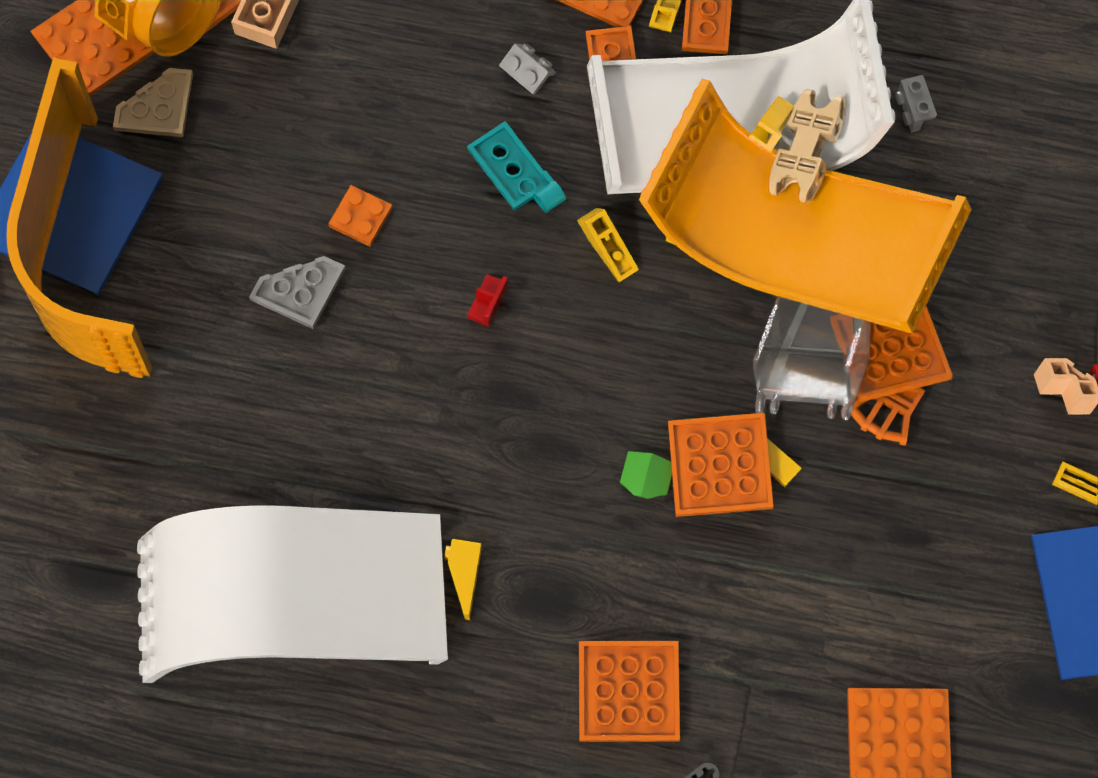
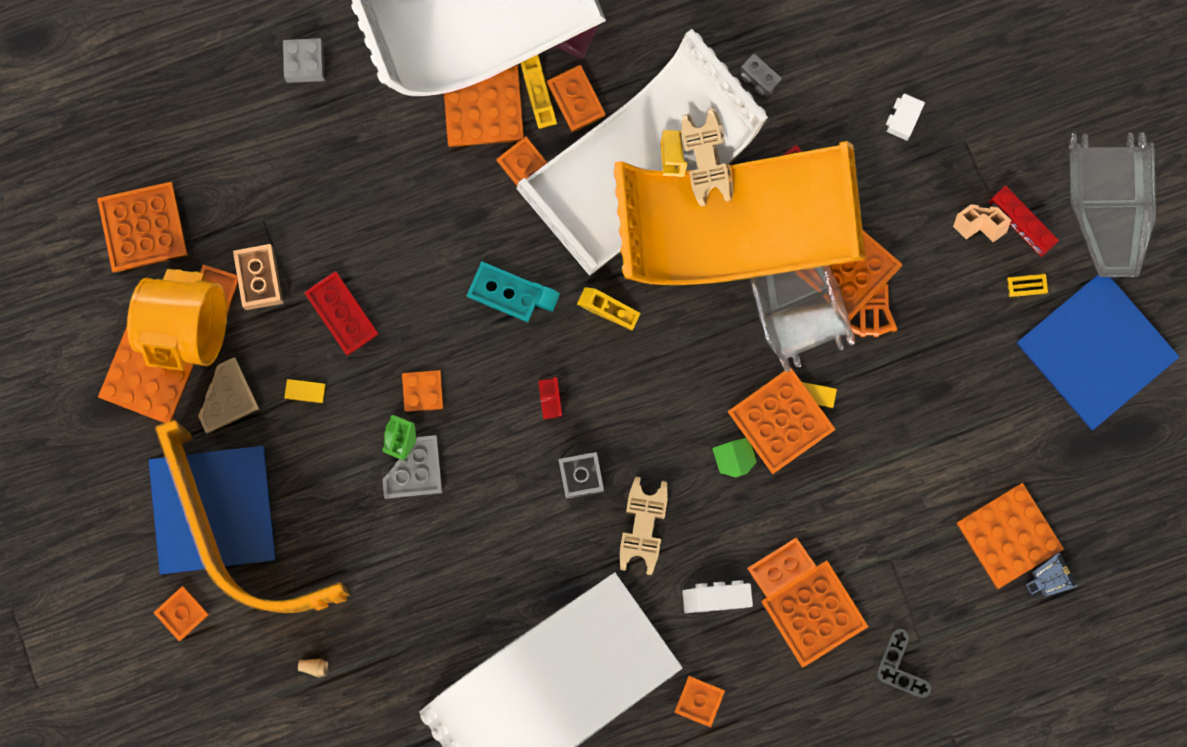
camera: 30 degrees left, 10 degrees up
yellow slope [444,539,482,620] -> none
light grey bracket [499,43,556,94] -> none
none -> yellow tile [284,379,326,403]
none -> tan cone [298,659,328,678]
none -> red plate [304,271,379,356]
none -> bright green slope [382,415,417,460]
none -> light grey brick [559,452,604,499]
none -> tan piece [620,477,668,575]
none -> orange plate [674,676,725,727]
none -> white wedge [682,580,753,614]
none -> orange plate [747,538,818,601]
none -> white brick [886,94,925,141]

